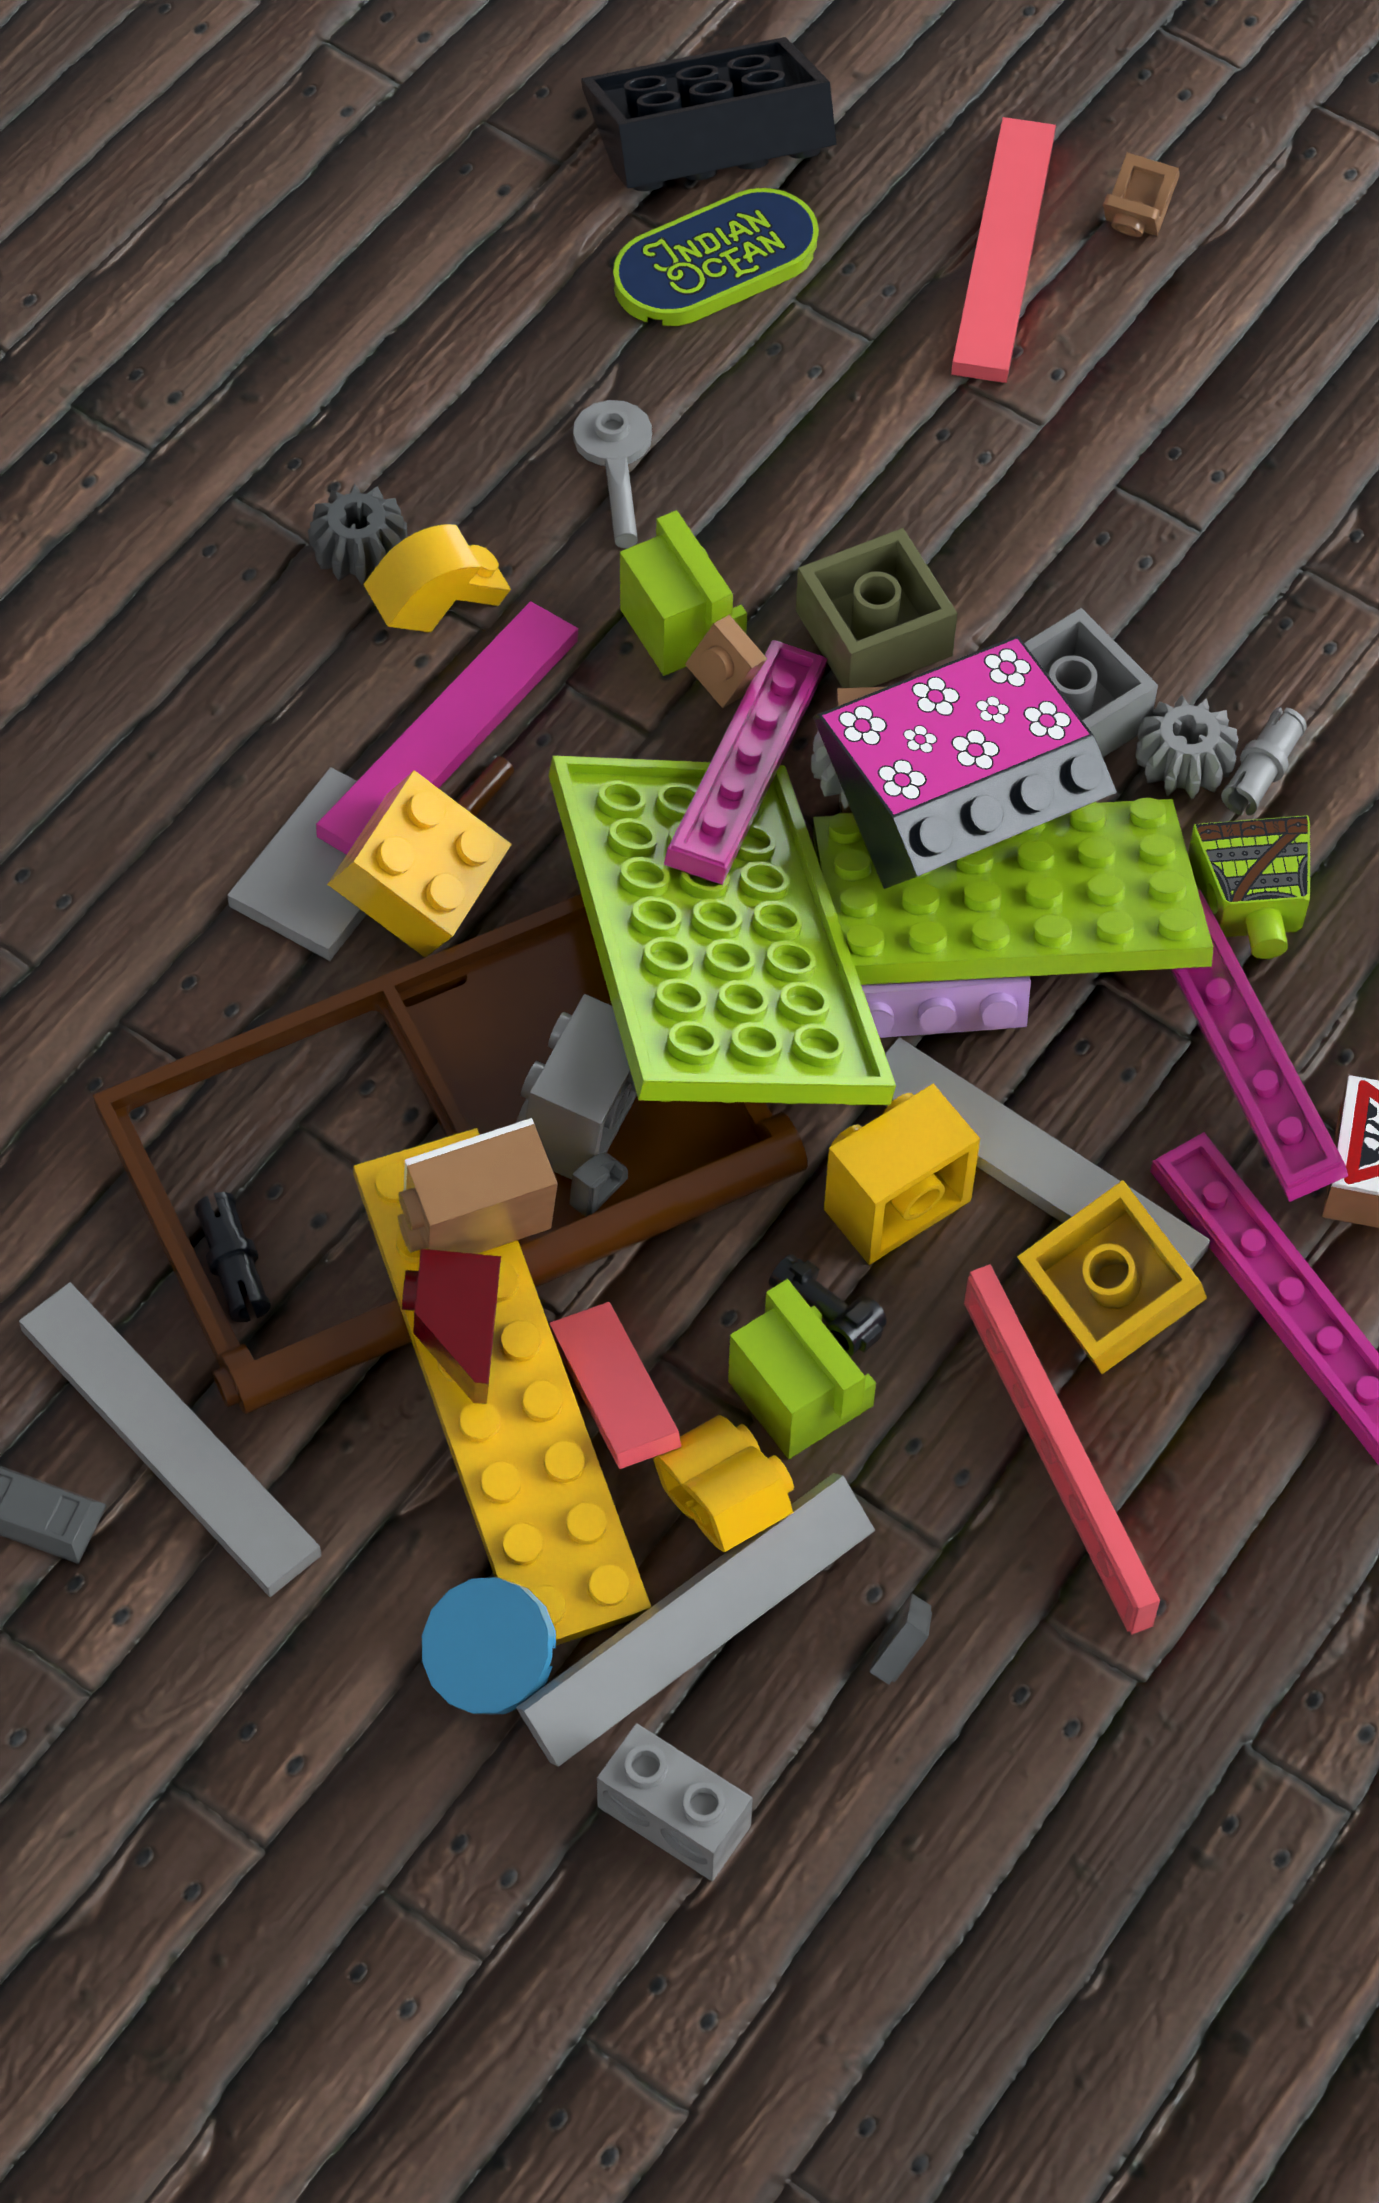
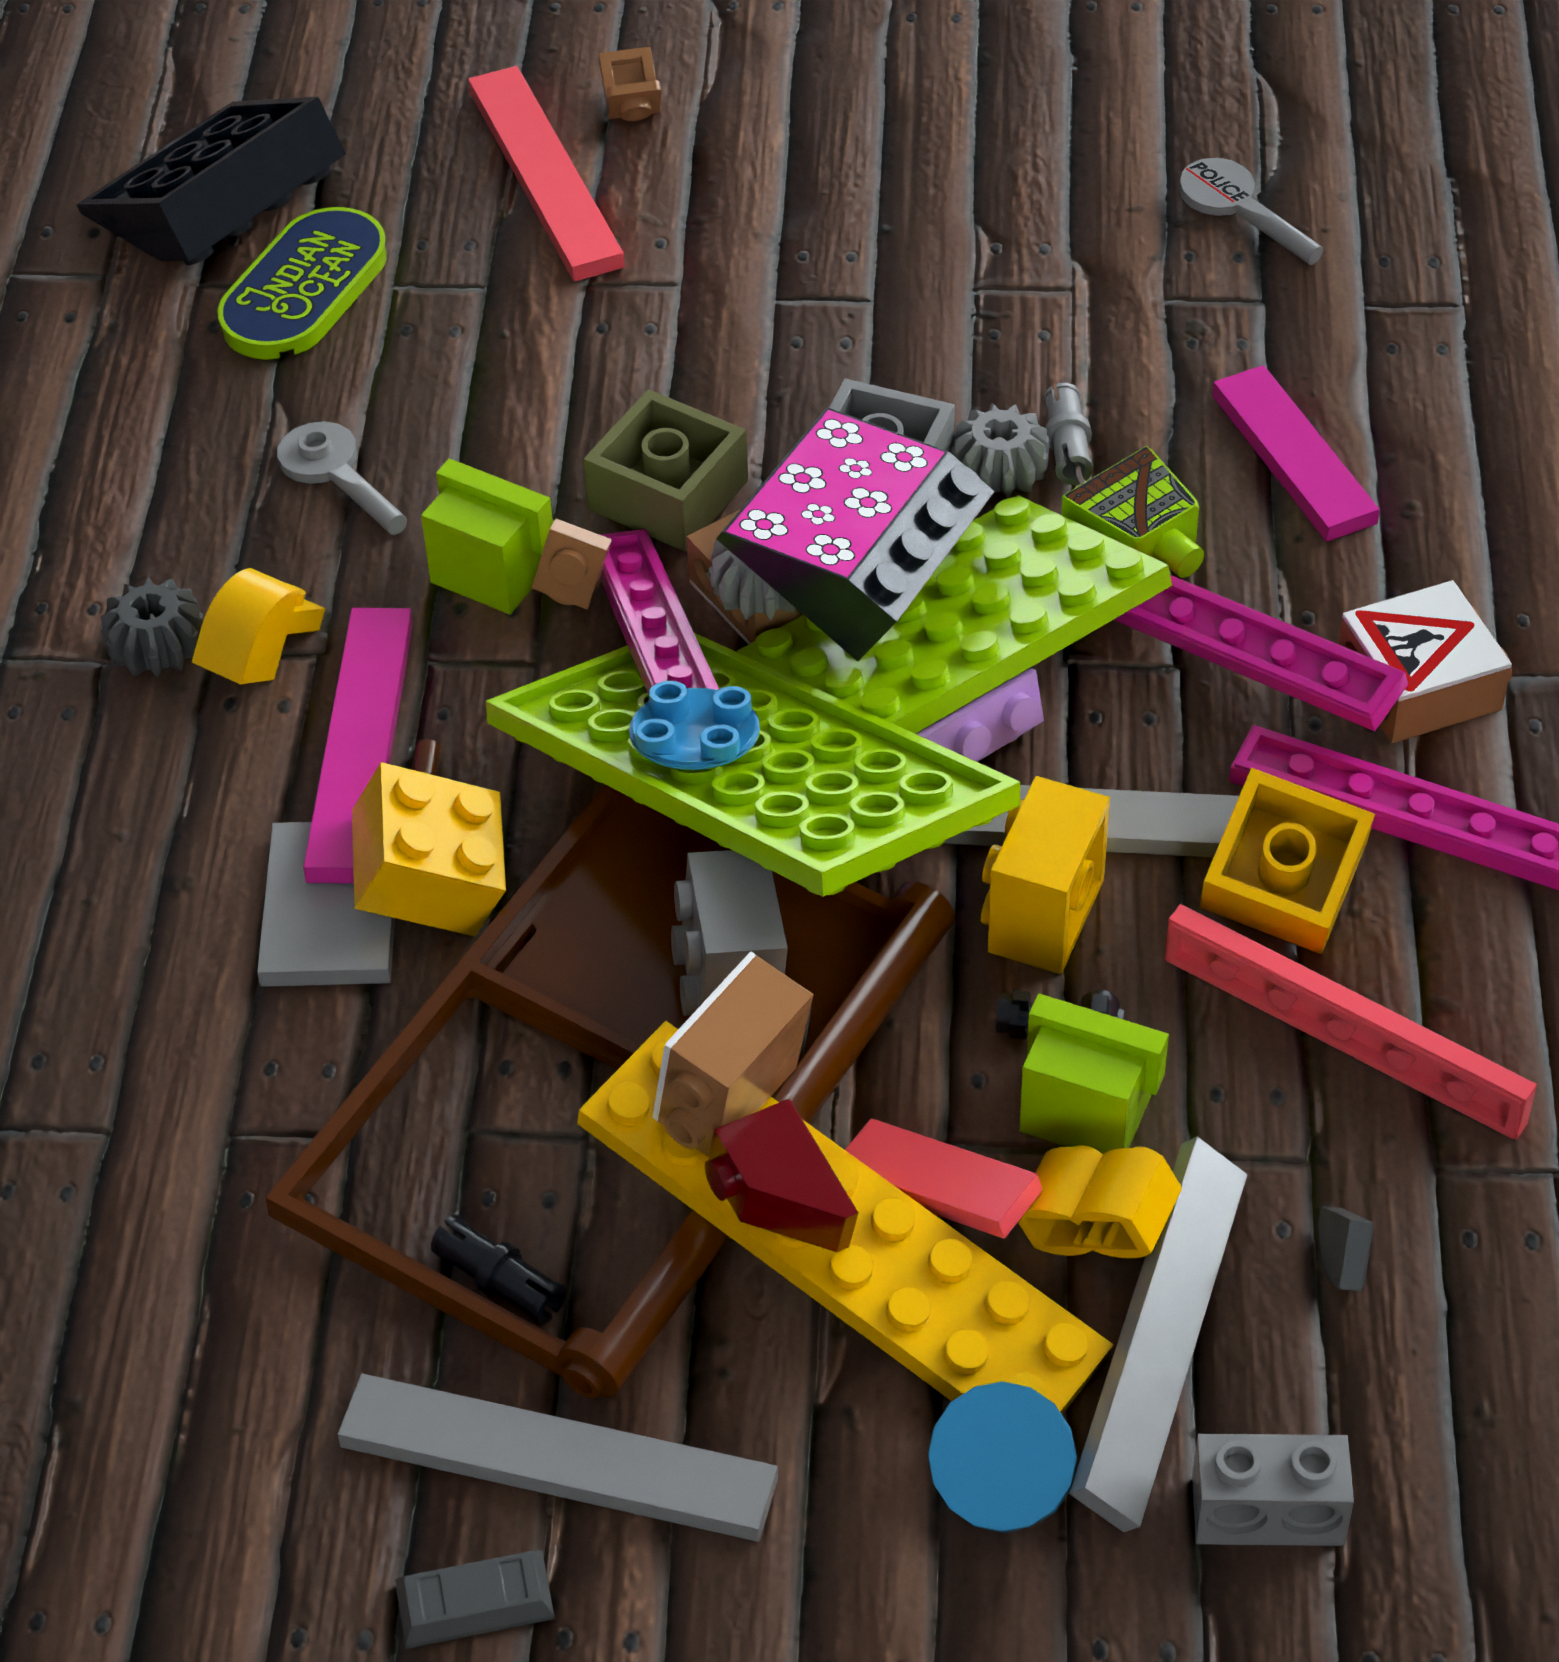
camera: 30 degrees left, 10 degrees down
none -> dark azure dish [629,681,760,770]

